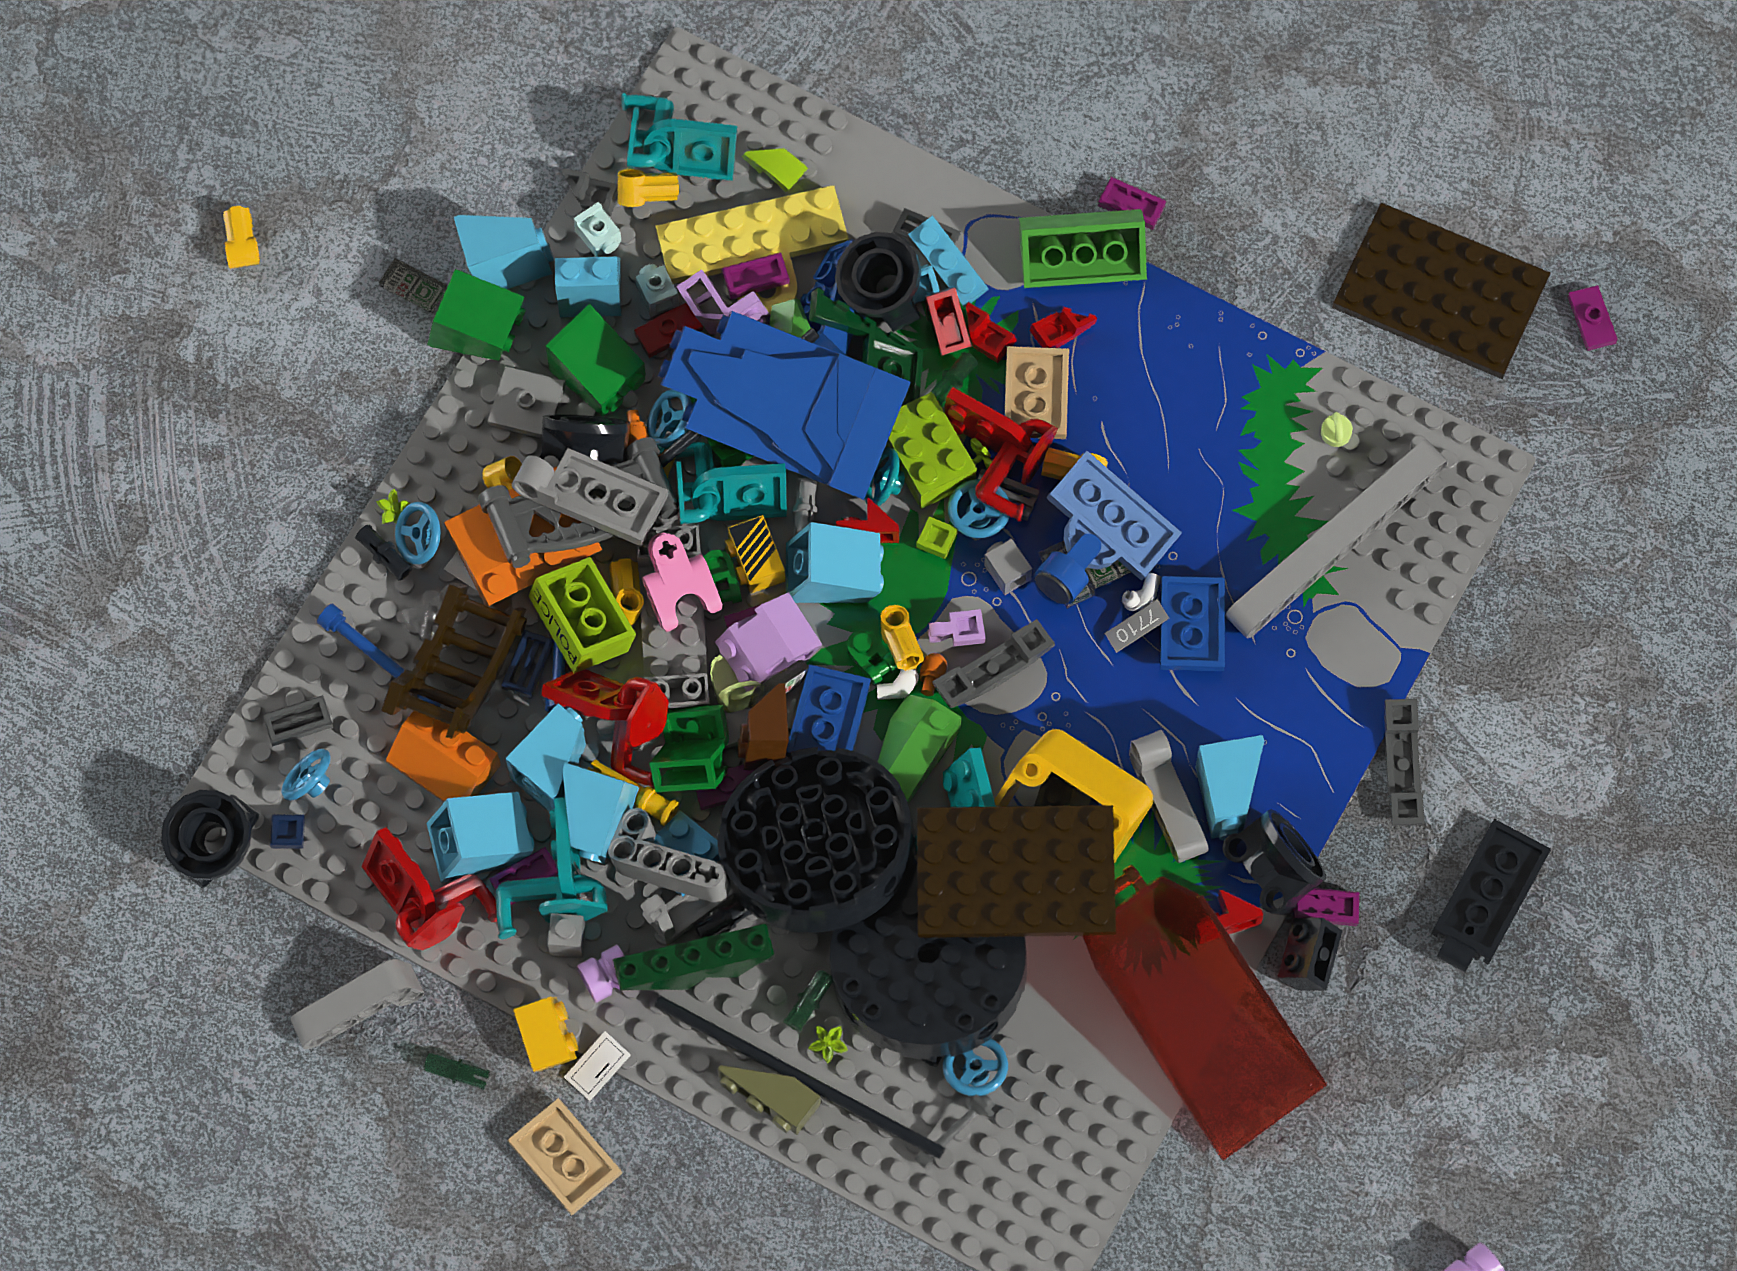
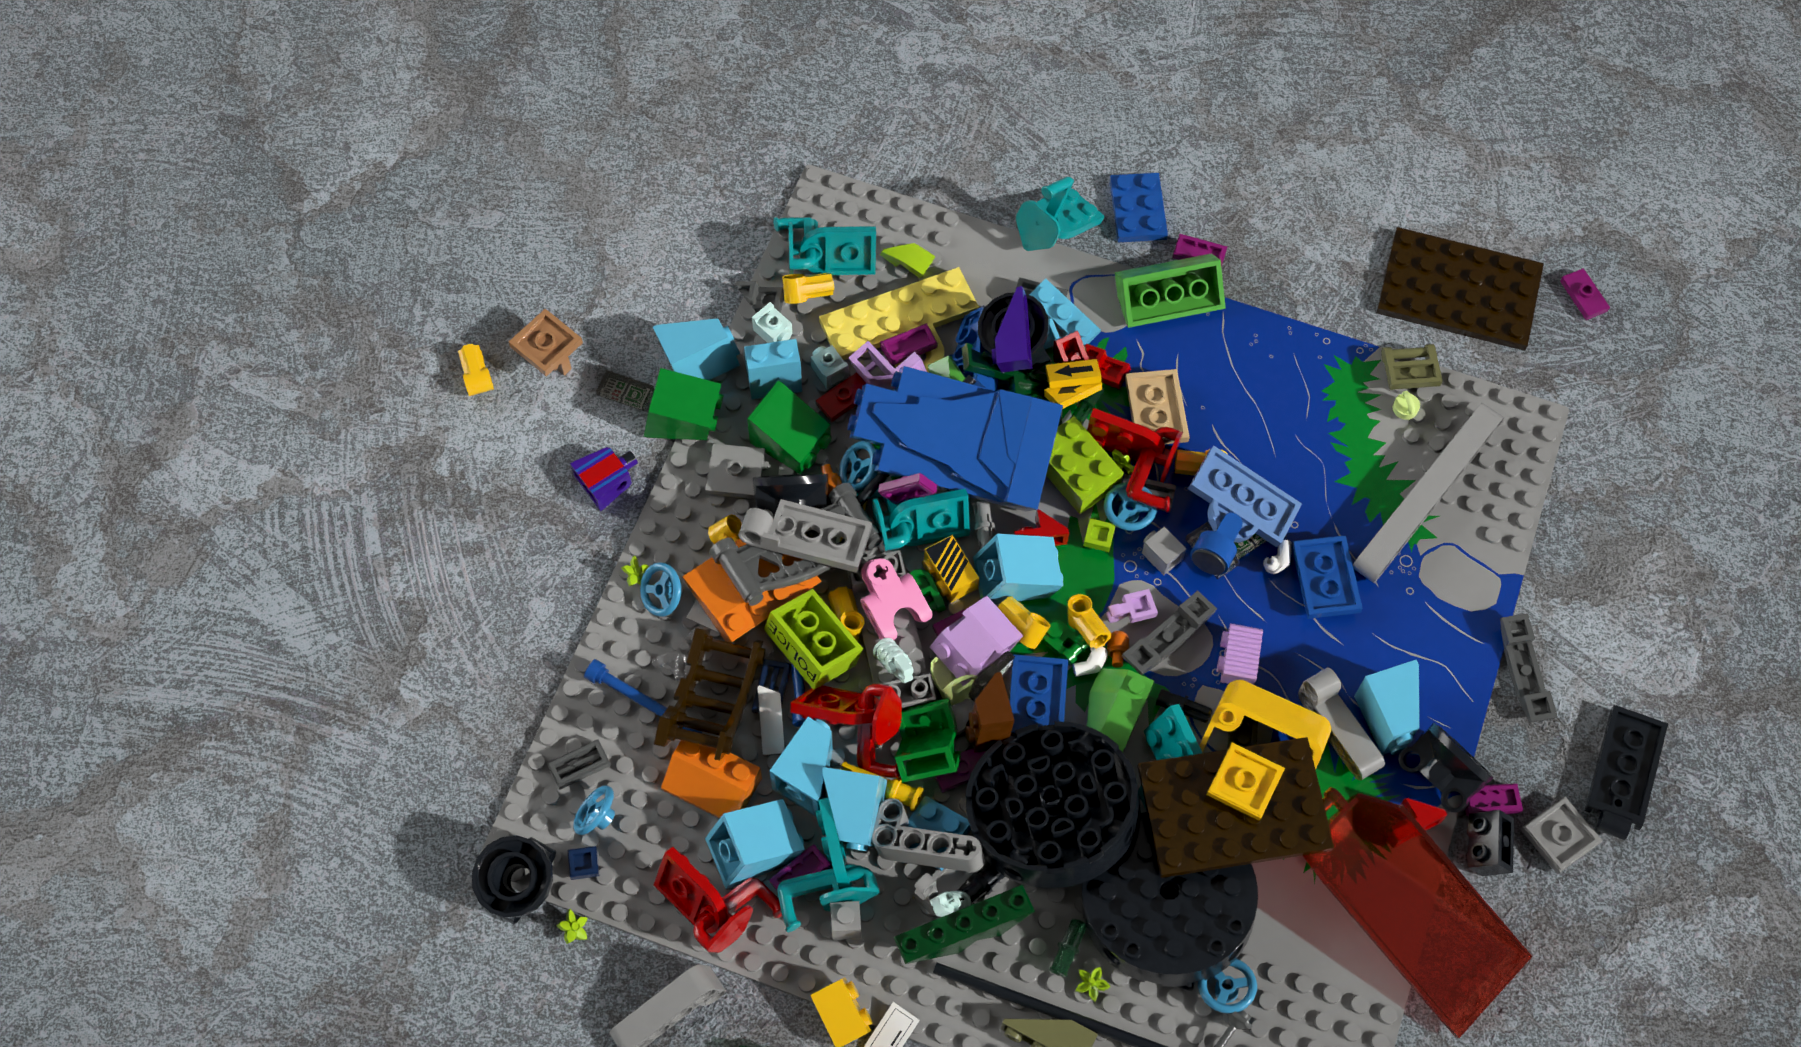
camera: 10 degrees left, 5 degrees down
black pin [355,524,413,581] -> none
lavender wheel [577,945,625,1003] -> none
teal piece [864,447,905,506] -> none
red slope [1029,307,1098,348] -> none
light grey sticker [1104,599,1169,653] -> none
none -> medium nougat bracket [509,309,583,377]
none -> lime plant [556,909,588,944]
none -> torso [570,447,638,511]
none -> white sticker [758,685,785,755]
none -> light aqua hinge [873,638,913,683]
none -> magenta plate [878,473,937,504]
none -> light aqua hinge [930,891,971,917]
none -> dark purple slope [992,286,1032,373]
none -> yellow piece [998,597,1050,649]
none -> teal plate [1016,177,1105,251]
none -> yellow tile [1044,382,1102,409]
none -> yellow tile [1046,359,1101,389]
none -> blue plate [1110,173,1168,243]
none -> black axle [1156,689,1212,723]
none -> yellow plate [1206,742,1285,821]
none -> lavender brick [1217,623,1263,685]
none -> olive plate [1381,344,1443,390]
none -> light grey plate [1520,797,1603,874]

